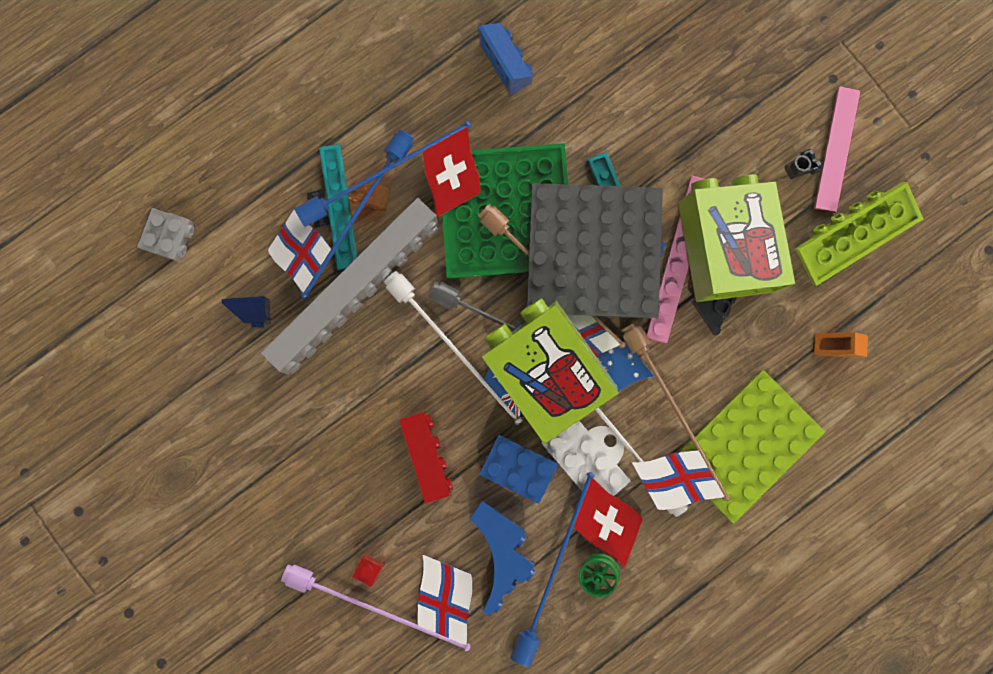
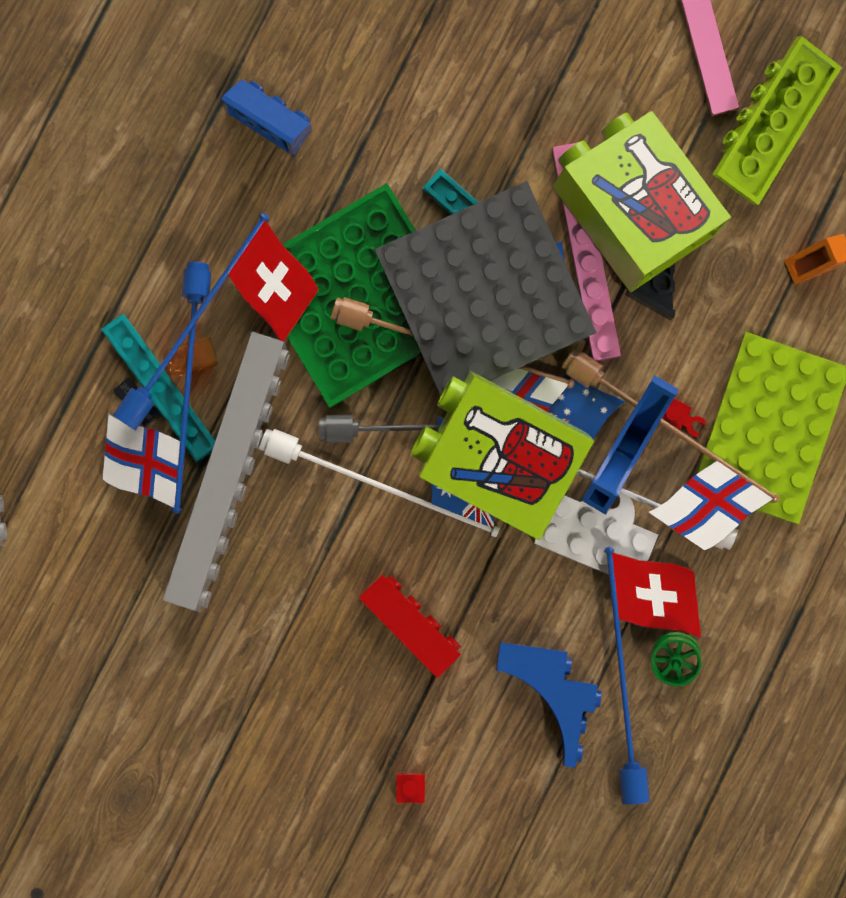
camera: 30 degrees left, 0 degrees up
clear blue slope [222,296,271,329] -> none
flag [281,555,472,651] -> none
blue brick [479,435,558,504] -> none
black plate [784,149,822,179] -> none
none -> blue arch [581,375,679,515]
none -> red plate [662,398,706,438]

